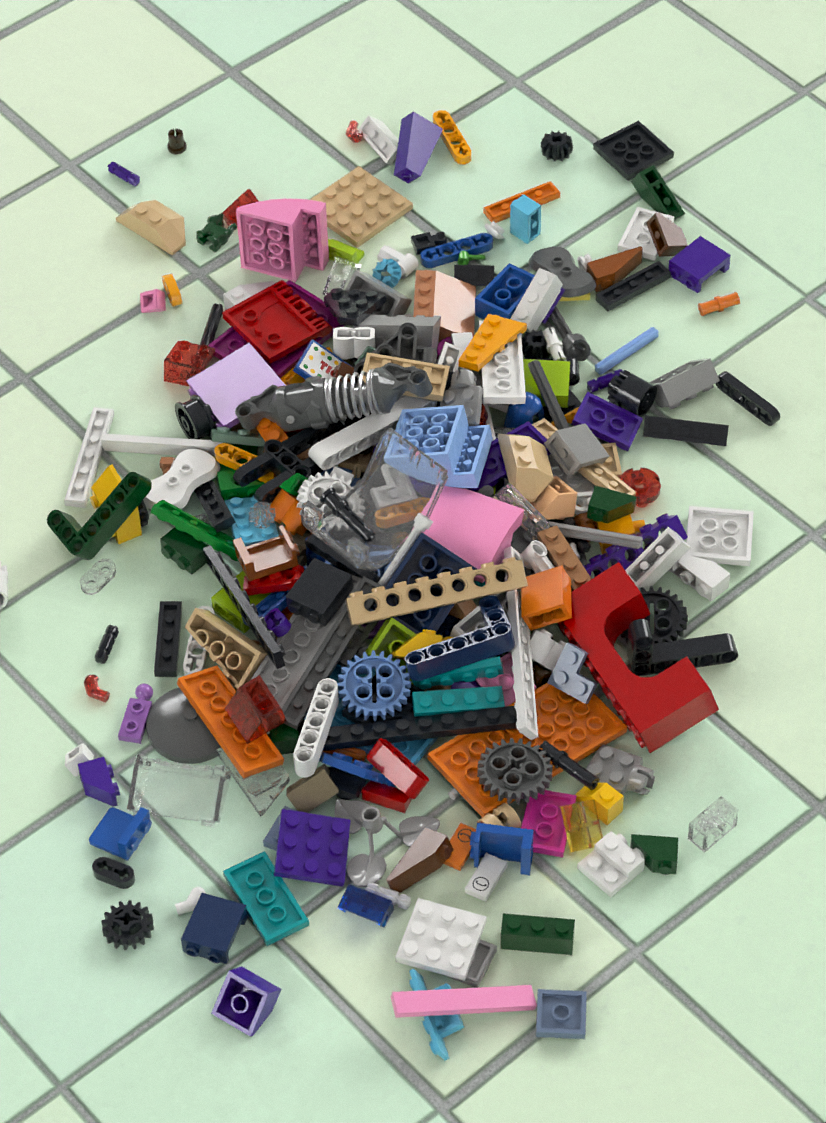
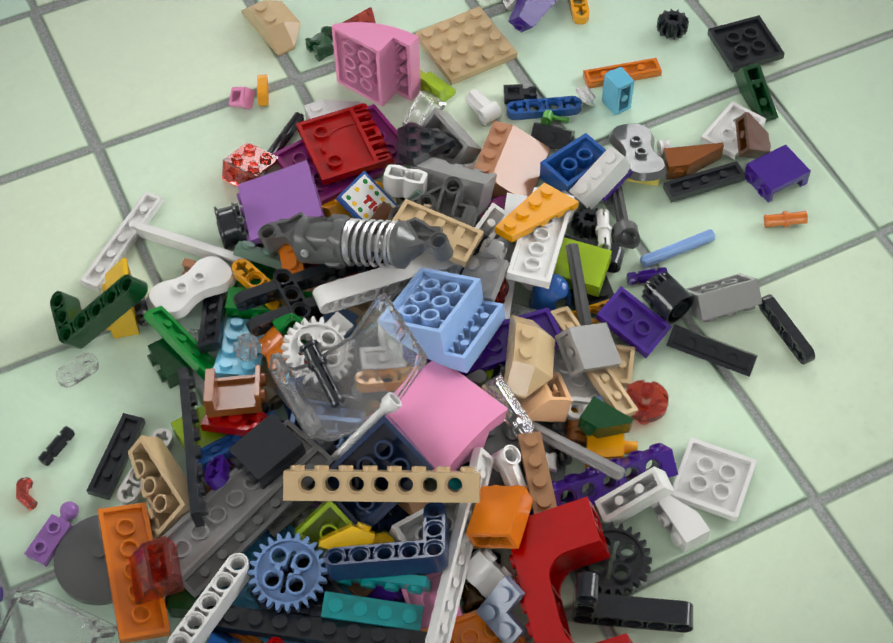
camera: 15 degrees right, 5 degrees up
medium azure gear [372,259,401,288] -> none

